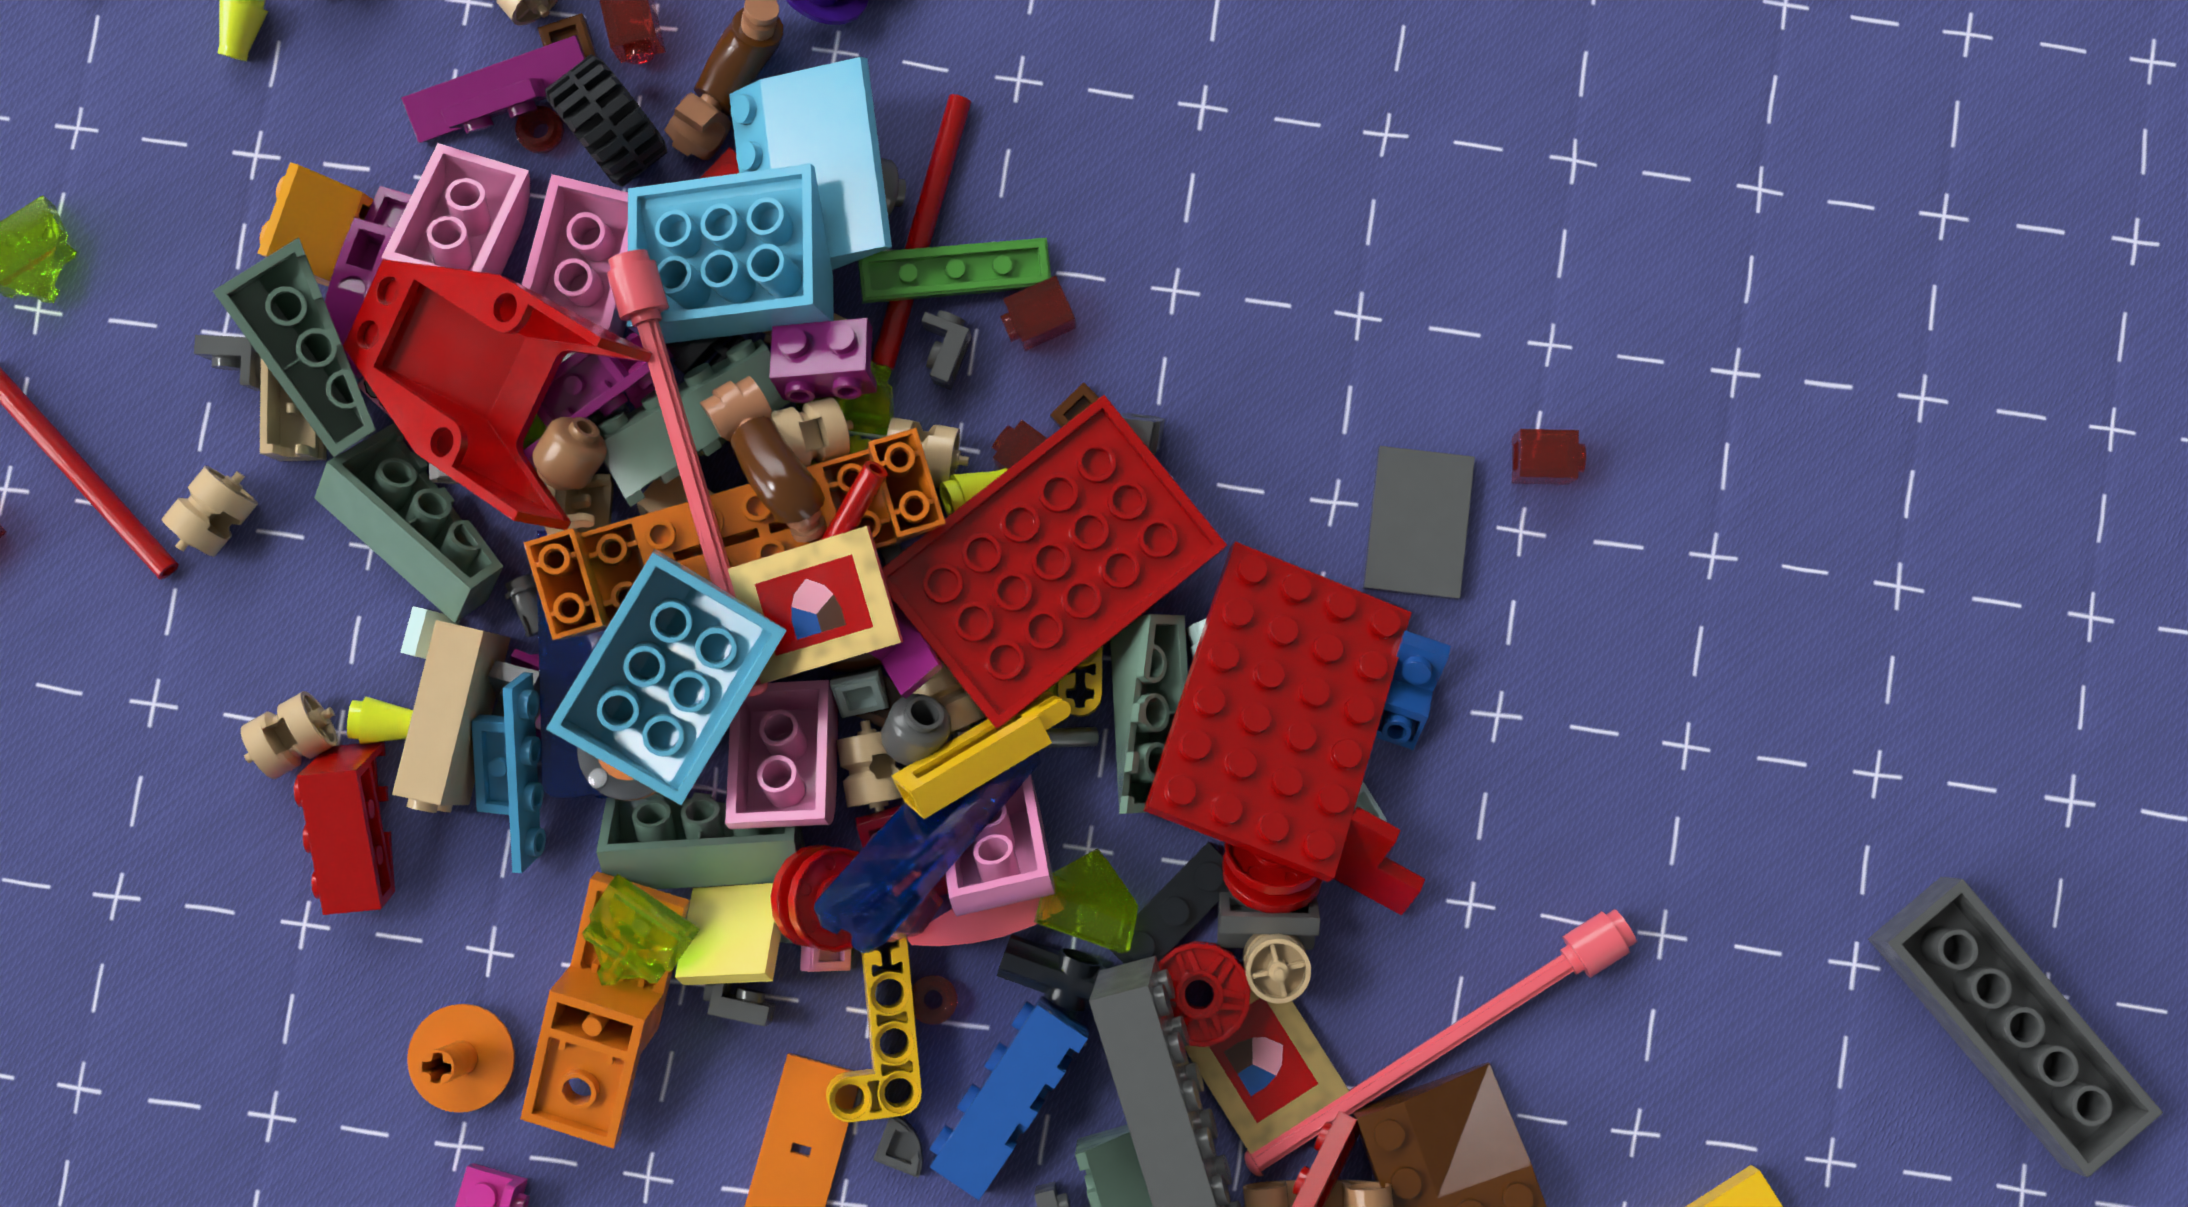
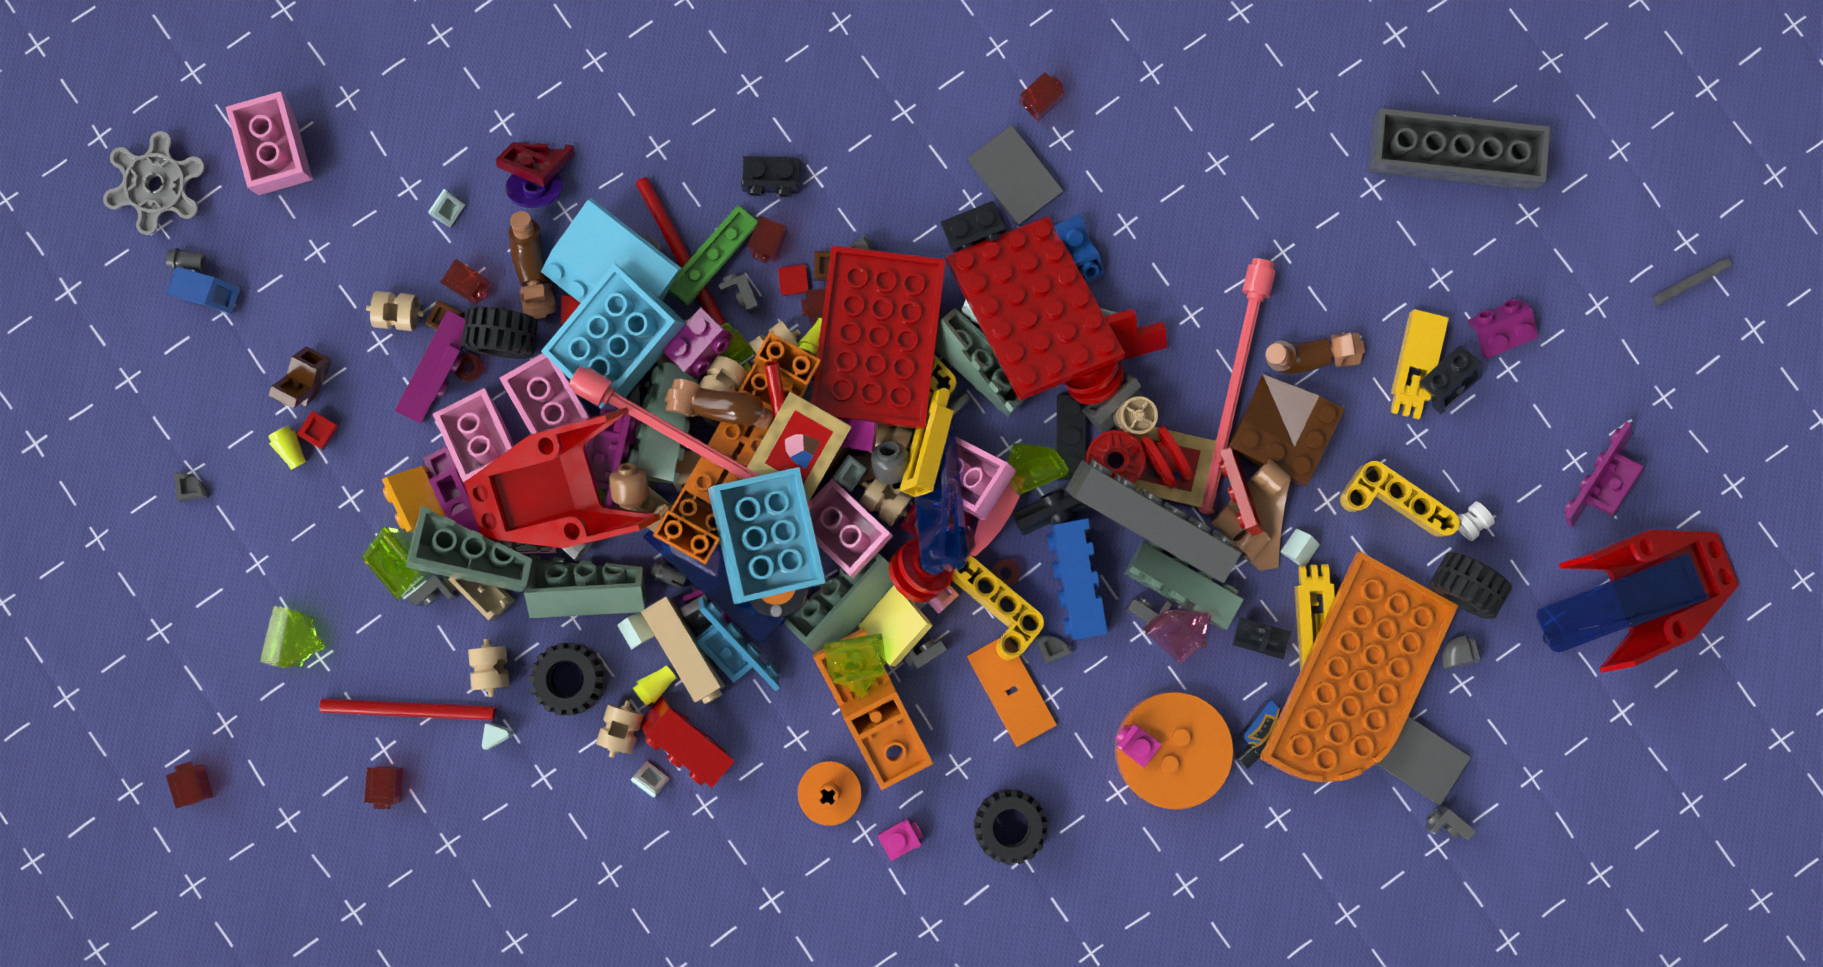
camera: 55 degrees left, 0 degrees up
none -> red plate [297,410,339,450]
none -> clear neon green slope [361,527,431,601]
none -> light aqua slope [482,722,514,750]
none -> black tyre [529,643,607,716]
none -> slope [631,761,670,799]
none -> black bracket [741,156,800,197]
none -> red piece [778,265,809,296]
none -> black bracket [941,201,1007,253]
none -> red wheel [1140,425,1193,490]
none -> piece [1266,332,1365,374]

